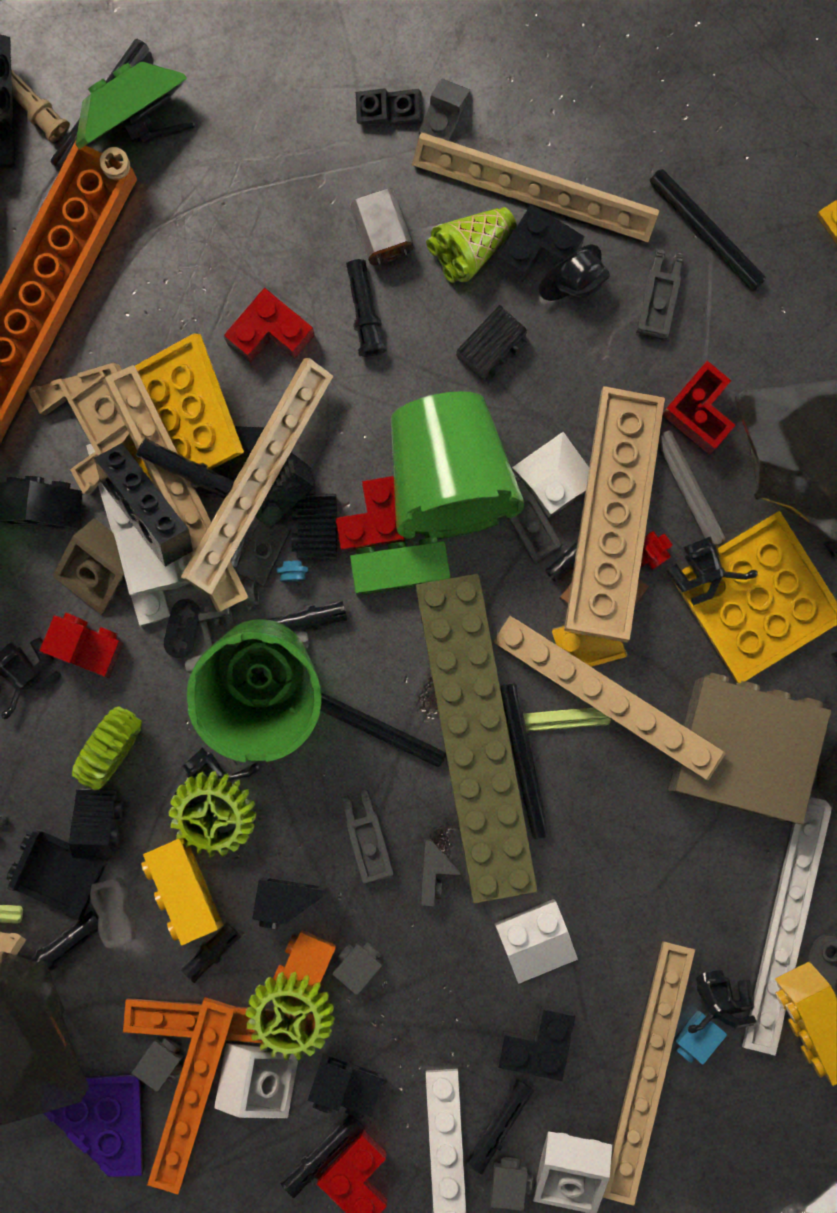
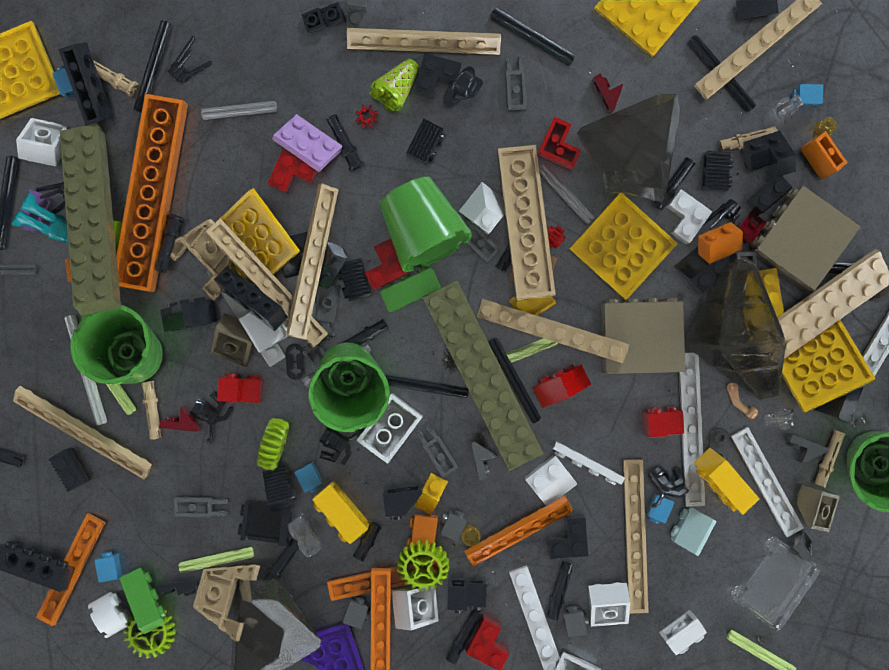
camera: 15 degrees left, 5 degrees up
bright green wedge [76,61,187,150] -> none
tan bush [100,147,130,180] -> none
black pin [136,437,233,499] -> none
lime gear [169,771,256,858] -> none
dark azure plate [277,561,309,582] -> none
flat silver piece [350,189,414,265] -> none
black piece [666,536,758,606] -> none
none -> black pin [154,214,184,273]
none -> light grey axle [201,101,277,120]
none -> lavender plate [273,114,343,172]
none -> dark azure brick [294,461,324,493]
none -> red gear [356,105,378,129]
none -> white brick [357,393,423,464]
none -> yellow slope [414,472,448,515]
none -> clear yellow wheel [461,525,480,546]
none -> orange plate [464,496,574,567]
none -> red brick [533,364,591,408]
none -> white plate [552,441,625,485]
none -> dark red slope [592,73,623,114]
none -> red brick [642,406,684,437]
none -> light aqua slope [670,507,717,556]

